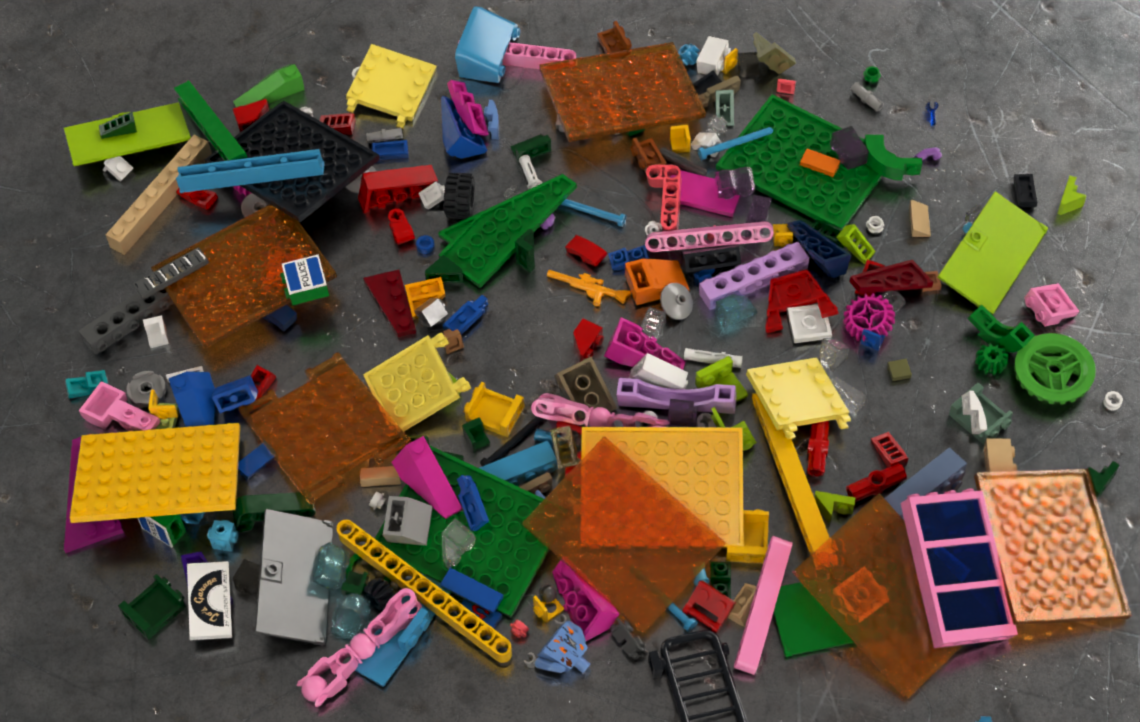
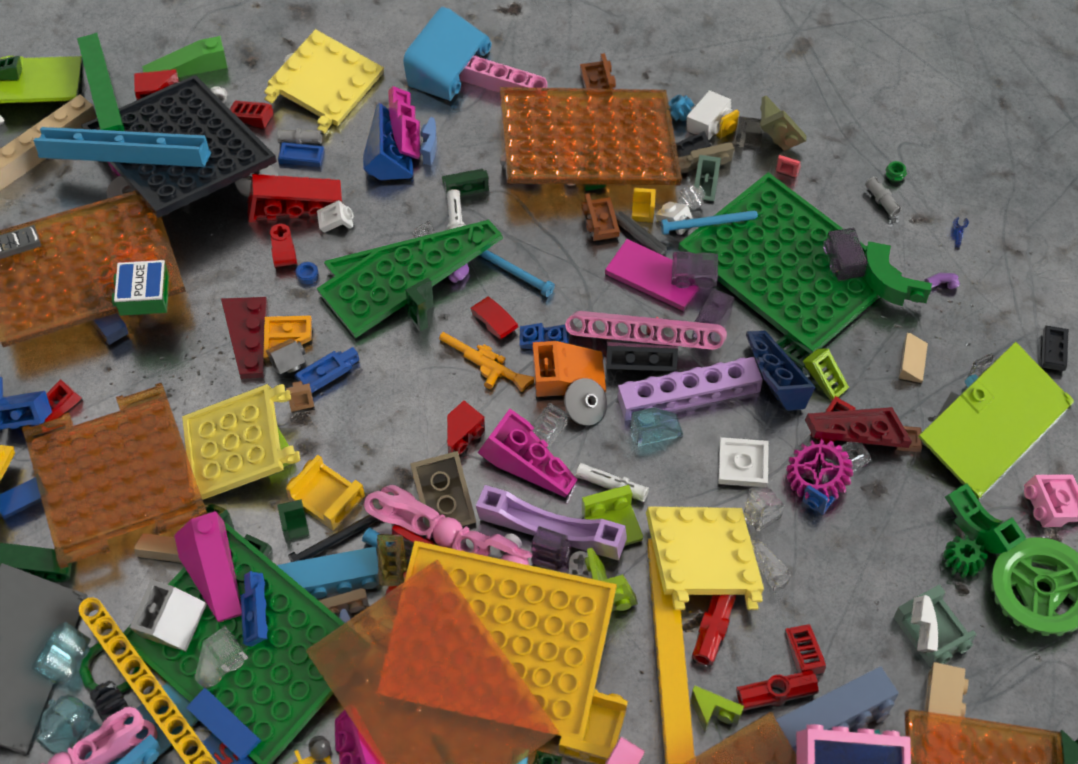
camera: 10 degrees right, 0 degrees up
red slope [176,188,219,210] -> none
dark green panel [341,571,369,600] -> none
white plate [369,491,386,510] -> none
dark green slope [425,255,464,283] -> none
black tyre [444,172,475,219] -> none
white slope [629,353,688,389] -> none
white plate [645,221,662,239] -> none
coral beam [646,165,682,237] -> none
blue piece [694,268,715,282] -> none
red wing [765,269,839,334] -> none
yellow bracket [773,224,793,247] -> none
orange tile [800,148,841,177] -> none
white plate [866,216,884,233] -> none
olive tile [887,359,912,381] -> none

